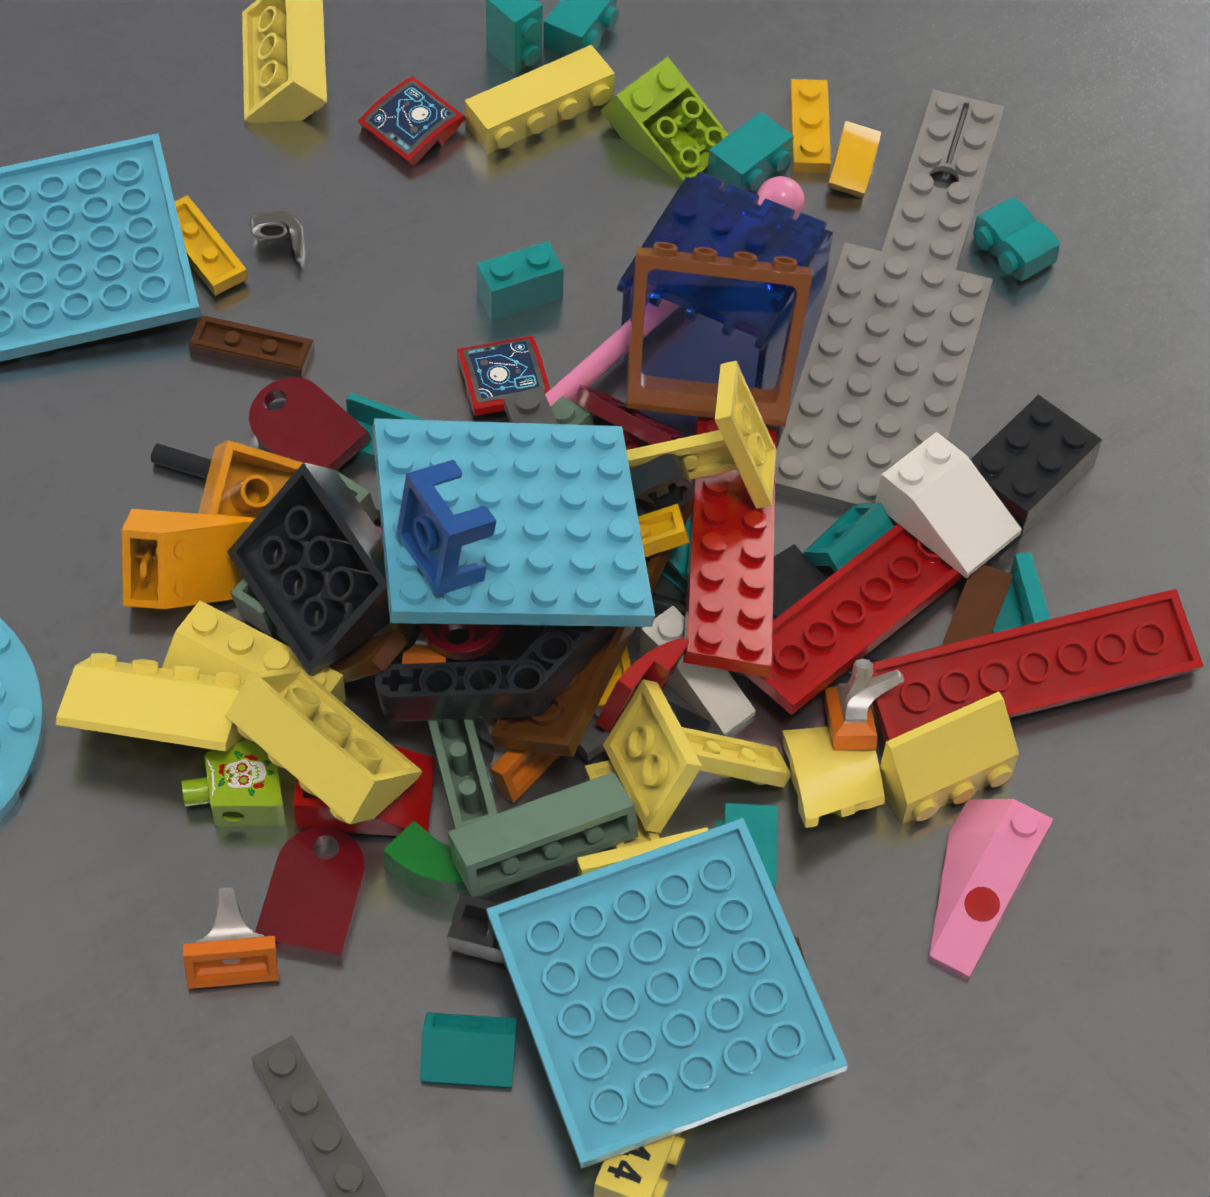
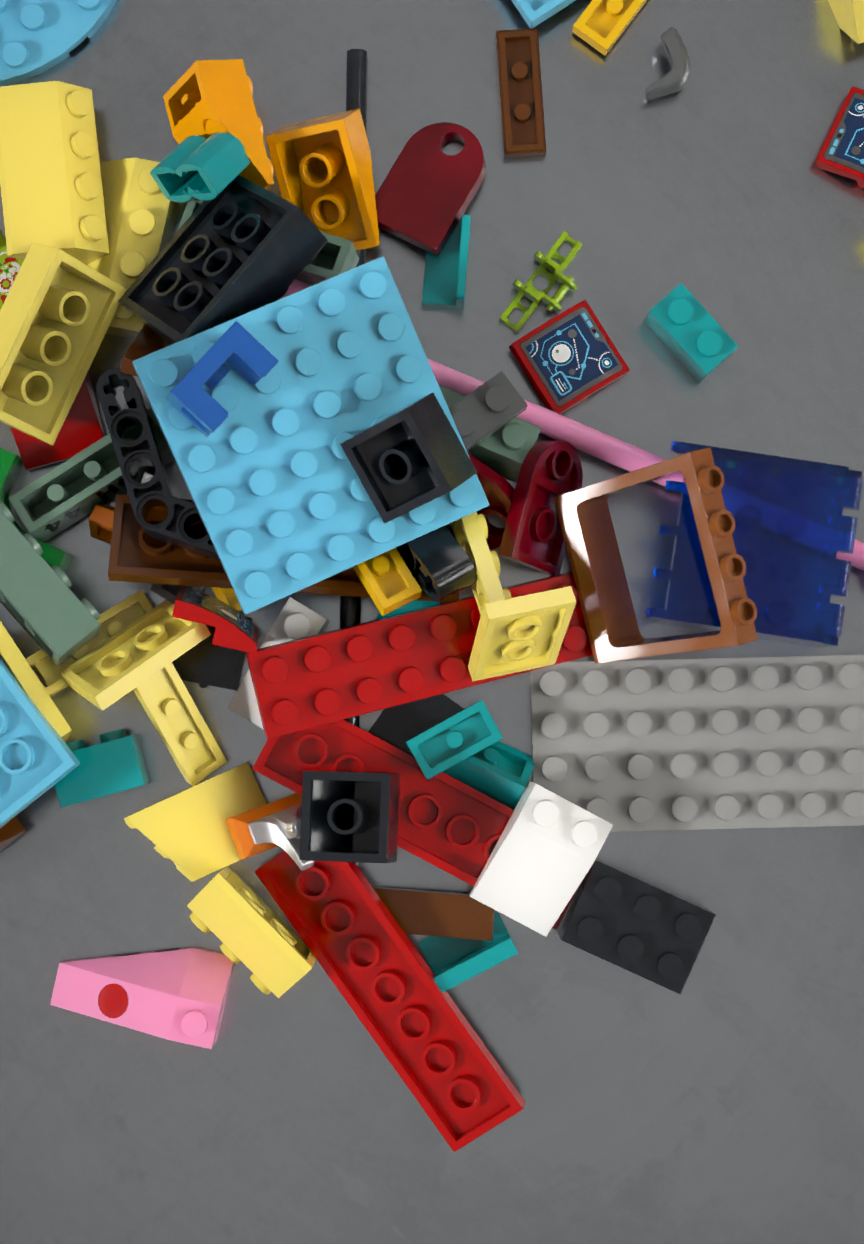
camera: 75 degrees right, 30 degrees up
none -> teal brick [150,132,250,203]
none -> black slope [299,770,400,863]
none -> black slope [340,393,477,524]
none -> teal panel [406,700,503,780]
none -> lime piece [499,231,583,334]

